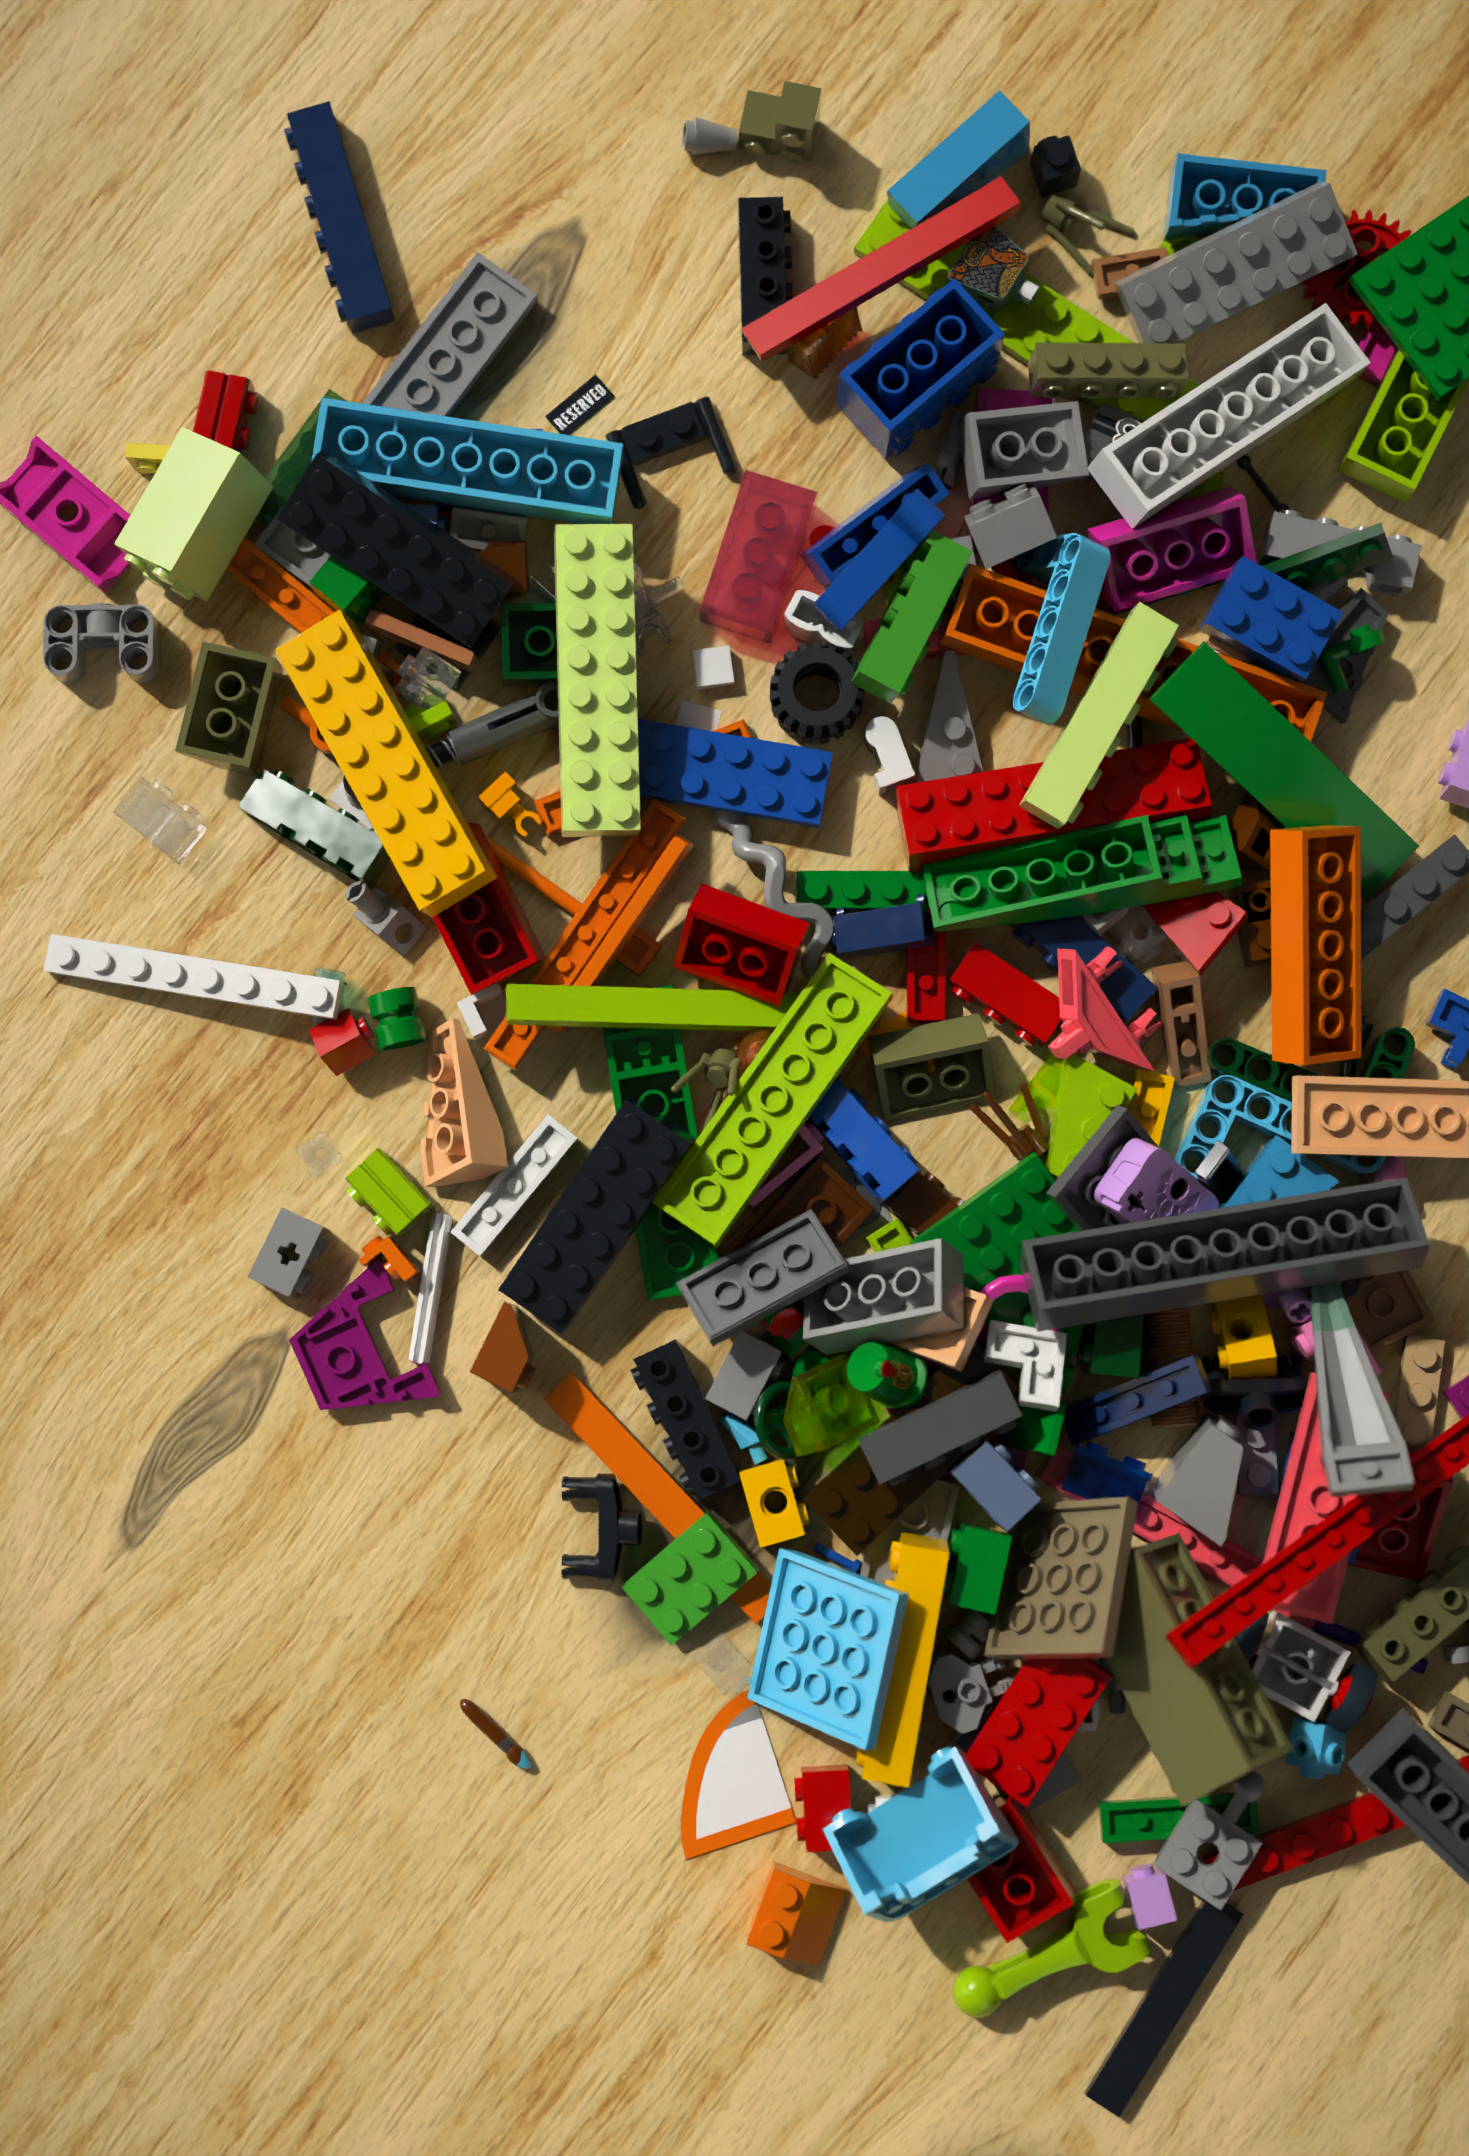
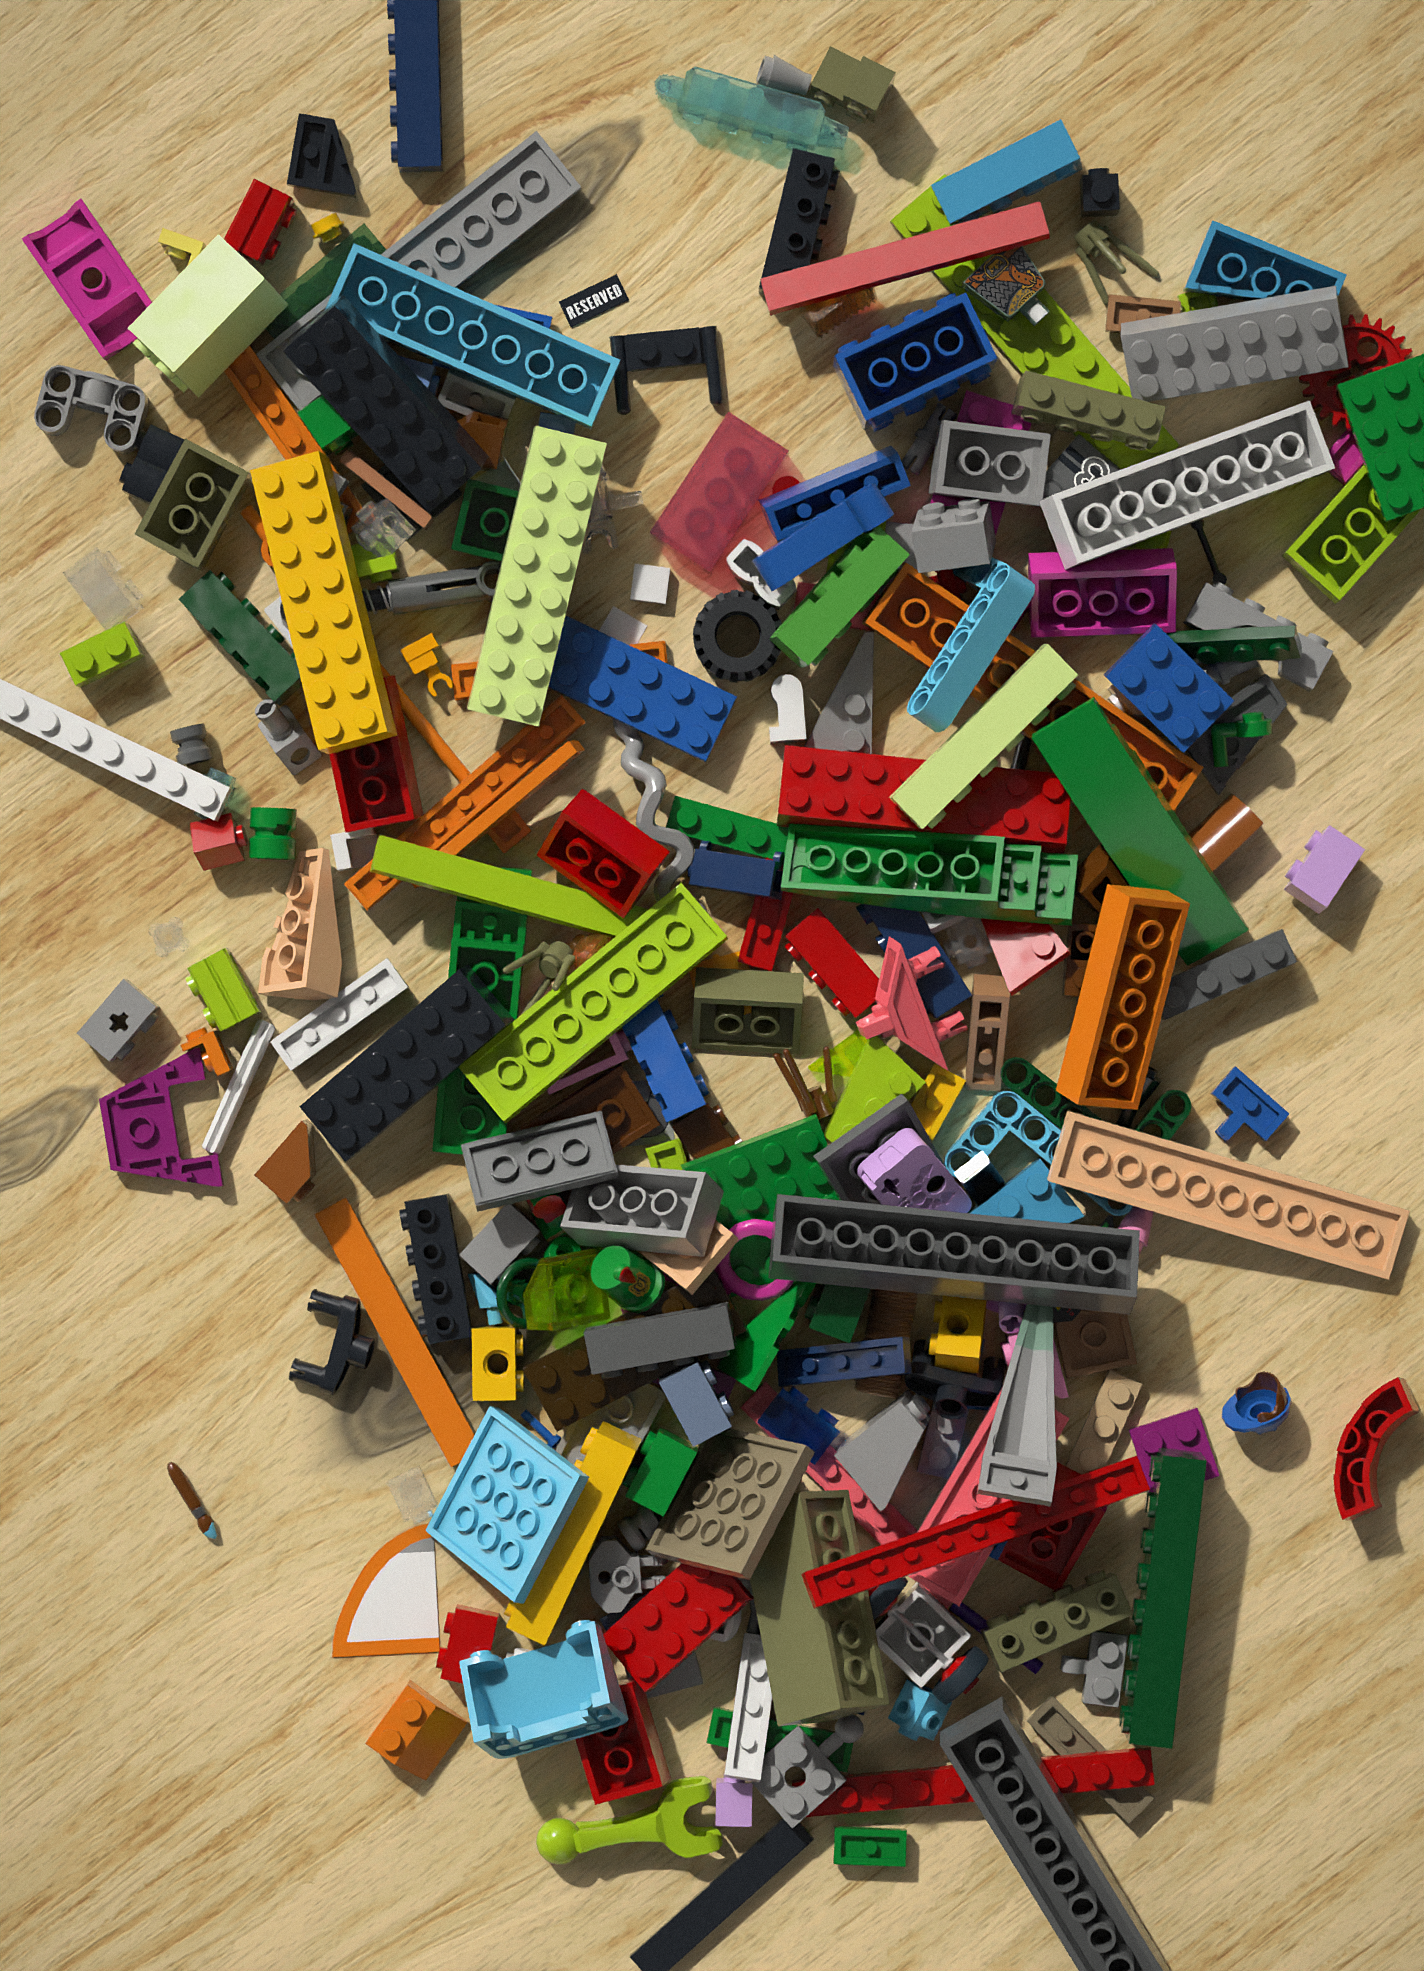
camera: 15 degrees right, 5 degrees up
bright green plate [621,1510,760,1646] -> none
white plate [983,1320,1067,1412] -> none
none -> lime brick [60,621,145,688]
none -> black brick [119,425,185,504]
none -> dark grey wheel [170,723,213,766]
none -> black wing [287,113,357,198]
none -> yellow plate [311,213,345,243]
none -> clear light blue hinge [654,67,849,151]
none -> white plate [724,1633,772,1782]
none -> green plate [833,1826,907,1867]
none -> dark orange brick [1189,793,1264,871]

